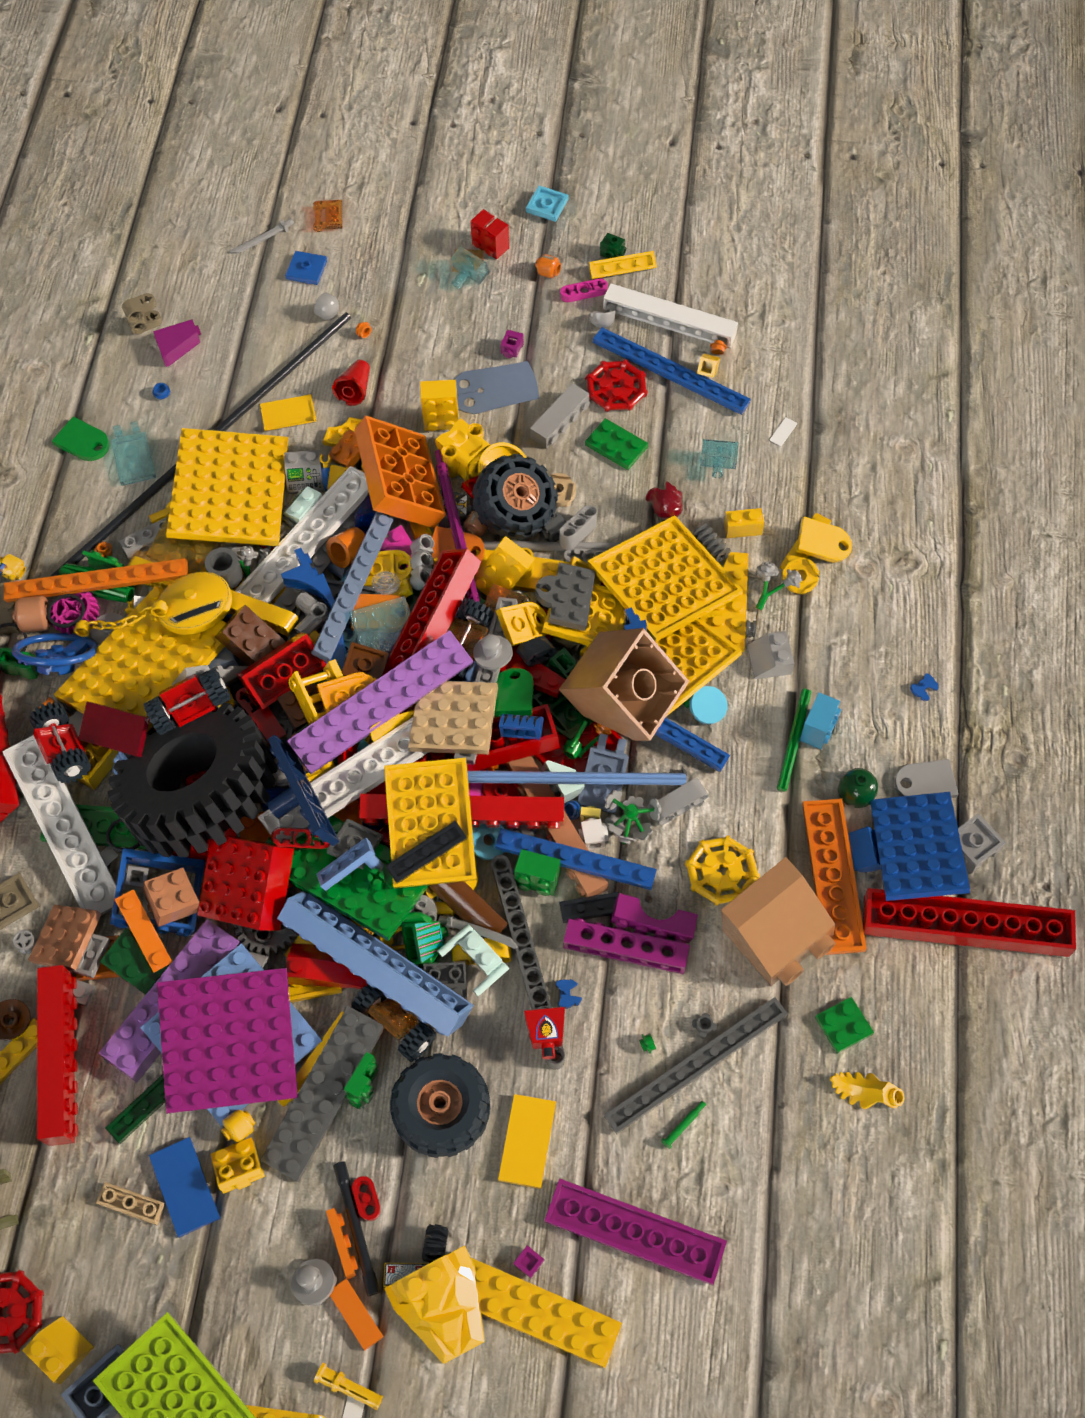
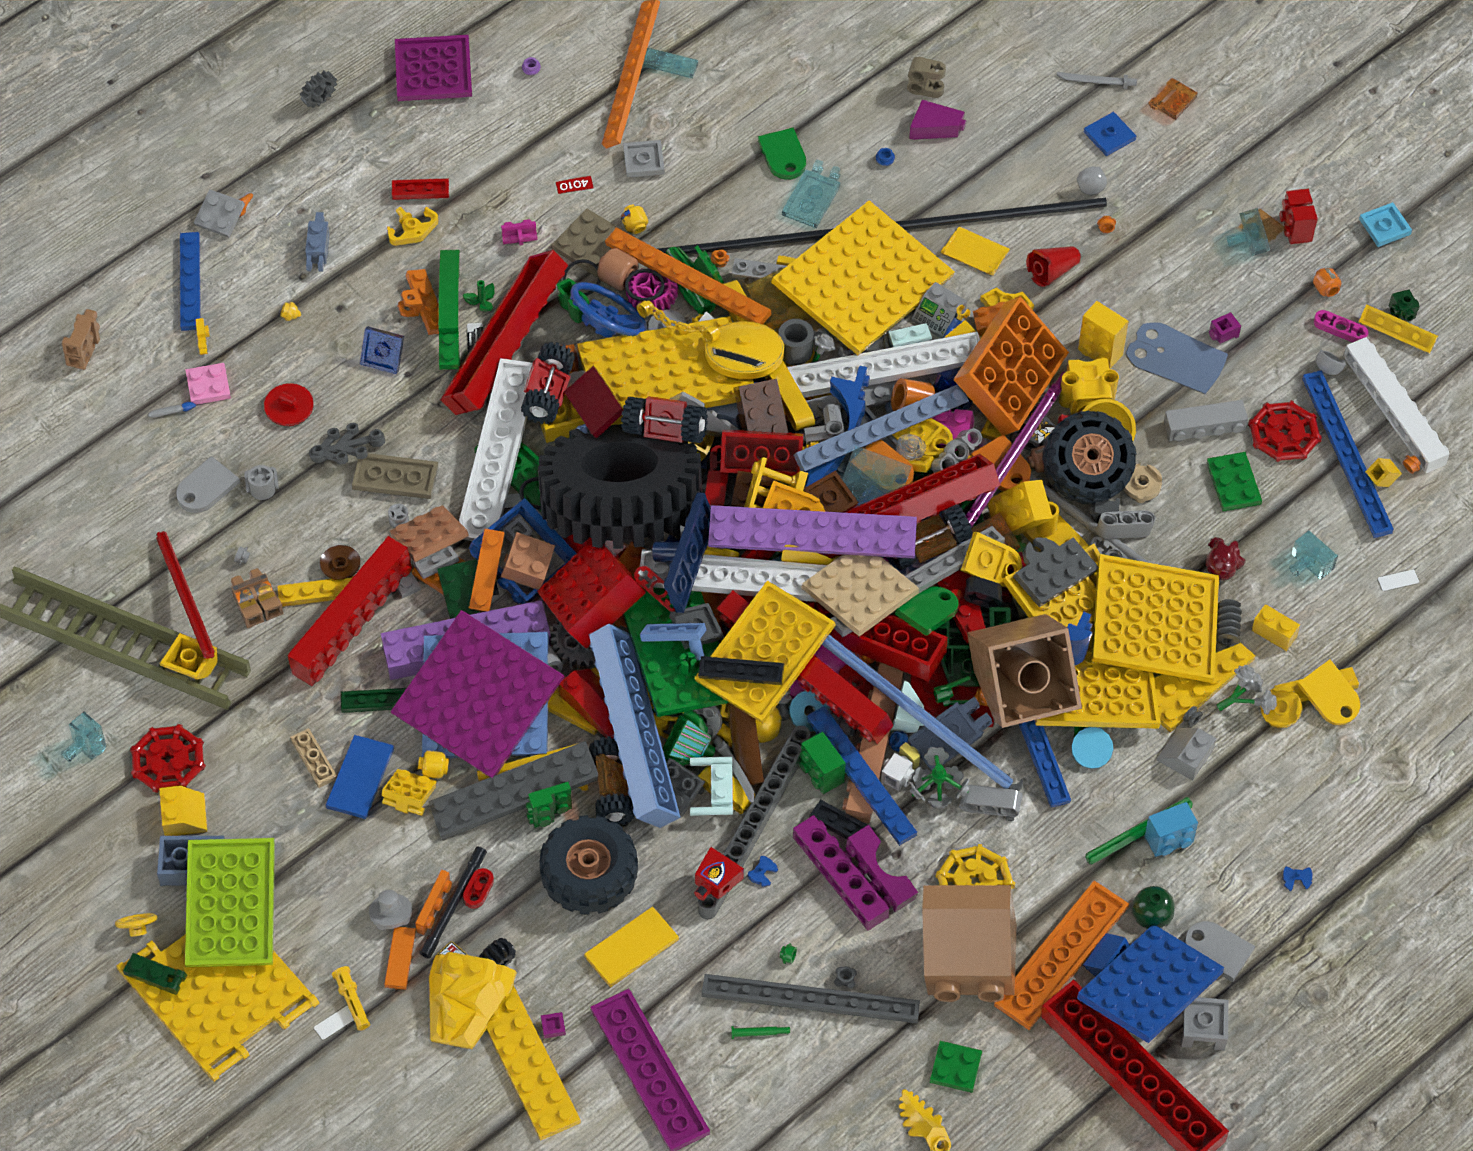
camera: 40 degrees right, 5 degrees down
light grey plate [473,634,513,672] -> none
blue brick [499,714,544,740] -> none

